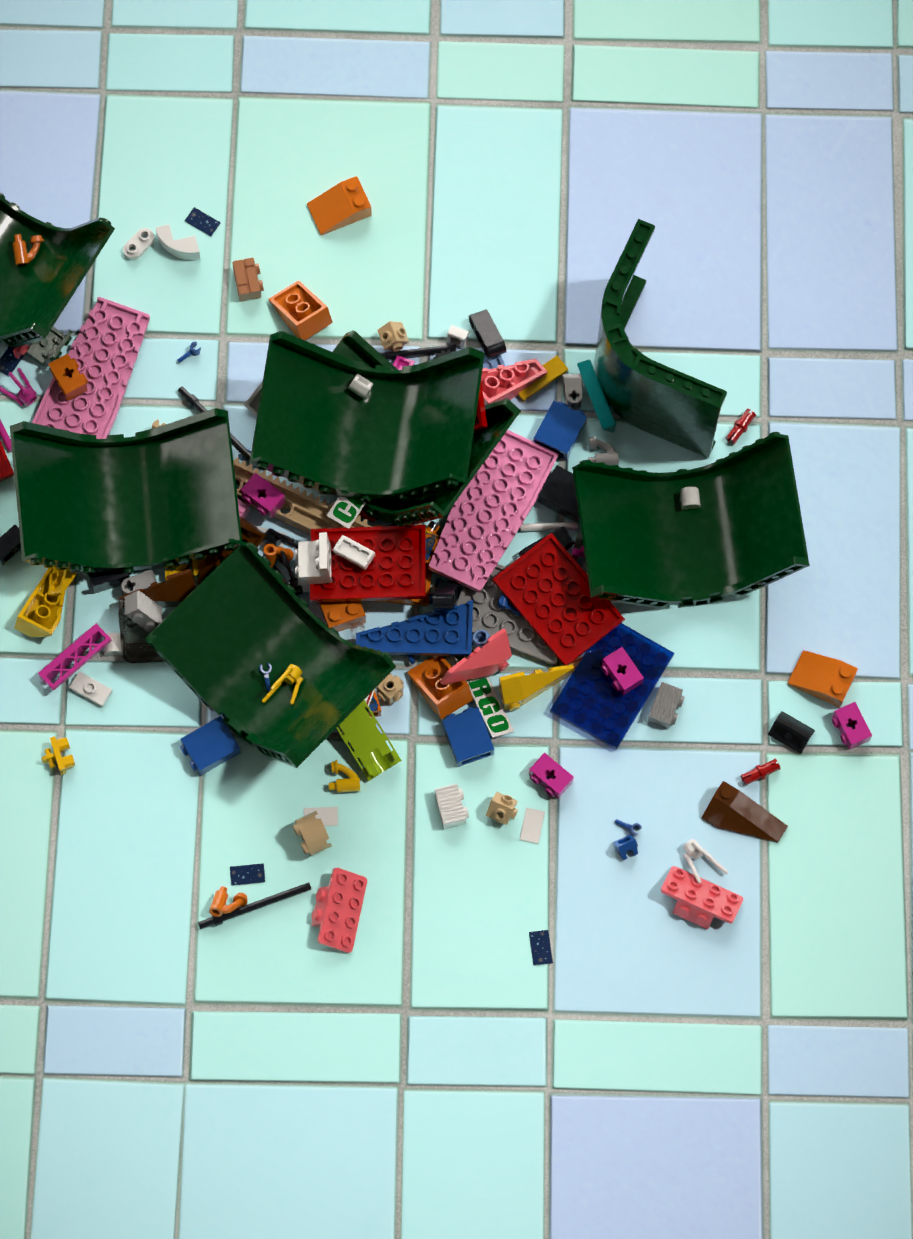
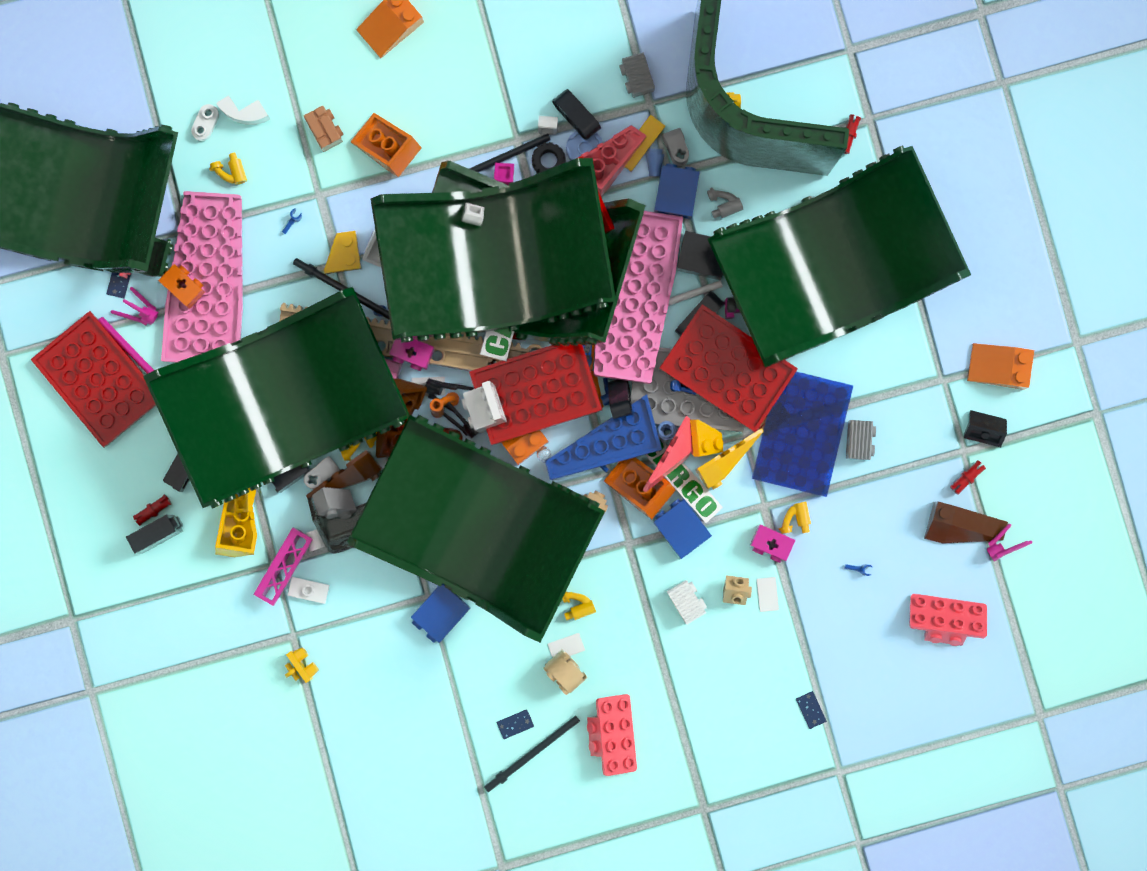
camera: 15 degrees left, 15 degrees up
orange plant [12,234,44,266] -> none
dark blue sticker [184,207,221,236] -> none
orange plant [209,886,248,917] -> none
blue hand [258,663,272,691] -> none
yellow plant [262,664,303,705] -> none
white plate [332,535,376,570] -> none
lime piece [336,700,402,781] -> none
tan brick [377,321,409,352] -> none
teal slope [577,359,616,433] -> none
dark pink brick [601,647,644,695] -> none
blue tile [613,835,638,860] -> none
white brick [680,487,701,510] -> none
white plant [683,839,728,884] -> none
dark pink brick [831,702,872,750] -> none
none -> yellow plant [209,152,247,185]
none -> yellow wing [324,231,361,274]
none -> light grey brick [619,52,655,98]
none -> medium blue cone [646,149,664,176]
none -> yellow wing [690,419,724,457]
none -> yellow plant [778,502,811,534]
none -> dark pink plant [986,524,1033,562]

